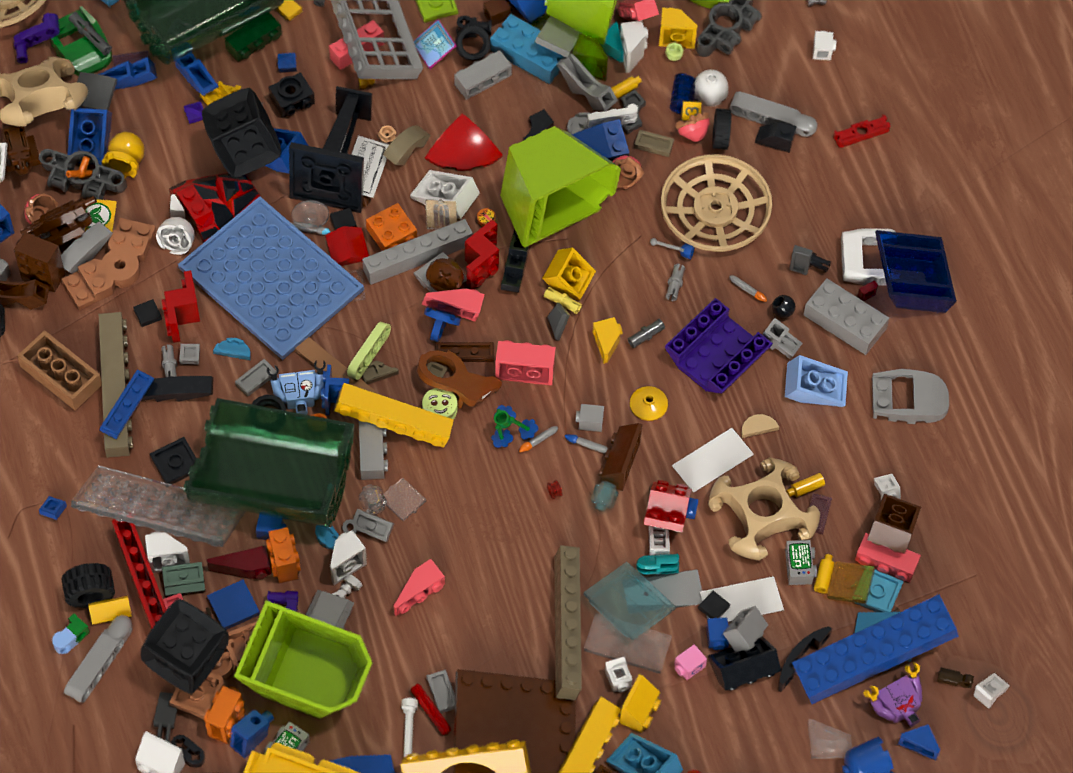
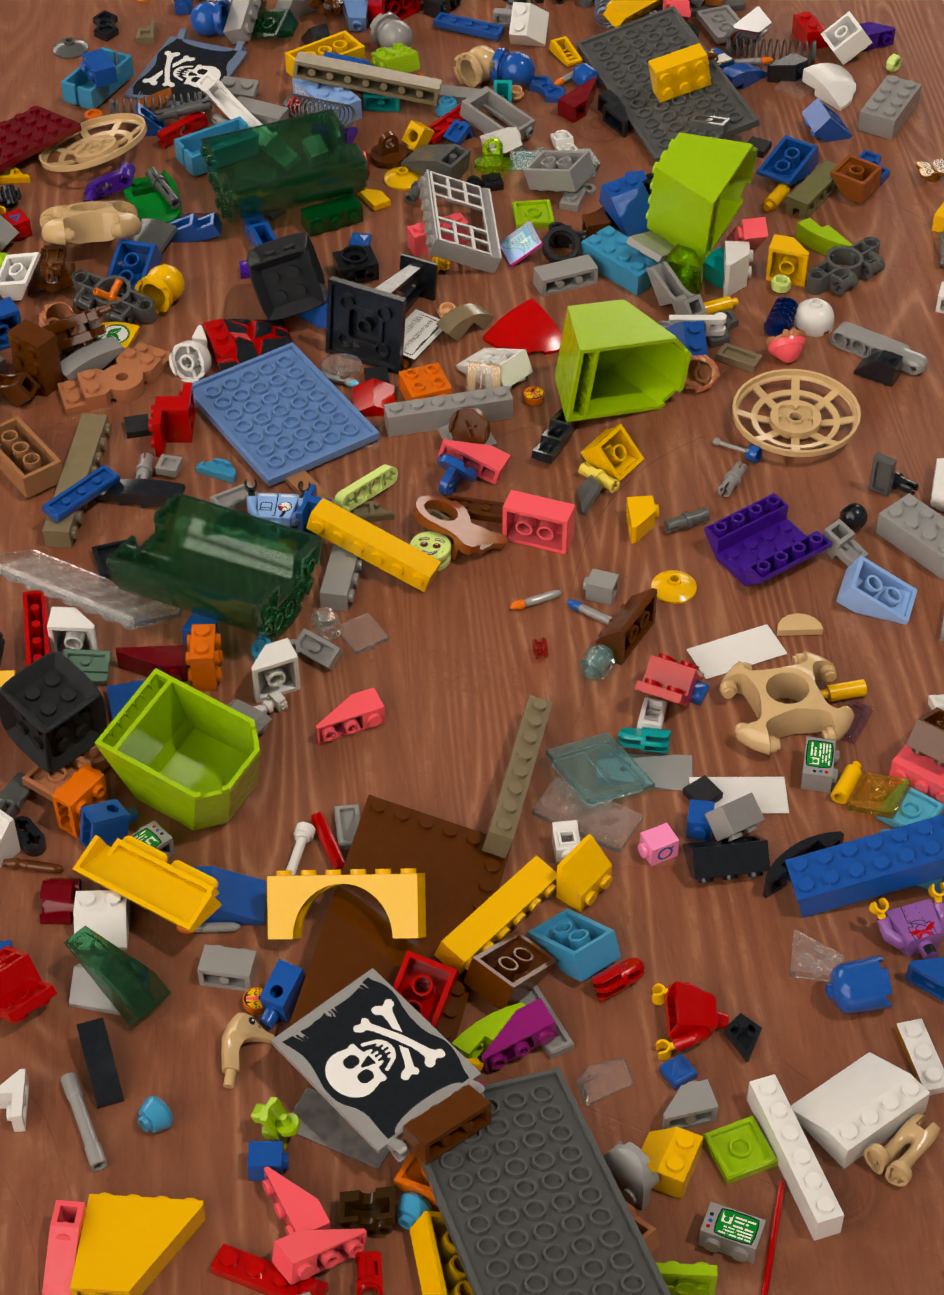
camera: 15 degrees right, 15 degrees down
red bracket [465,220,499,290] -> none
blue plant [491,405,539,448] -> none
yellow tile [681,101,702,120] -> none
black tyre [712,108,732,150] -> none
light grey piece [729,275,767,302] -> none

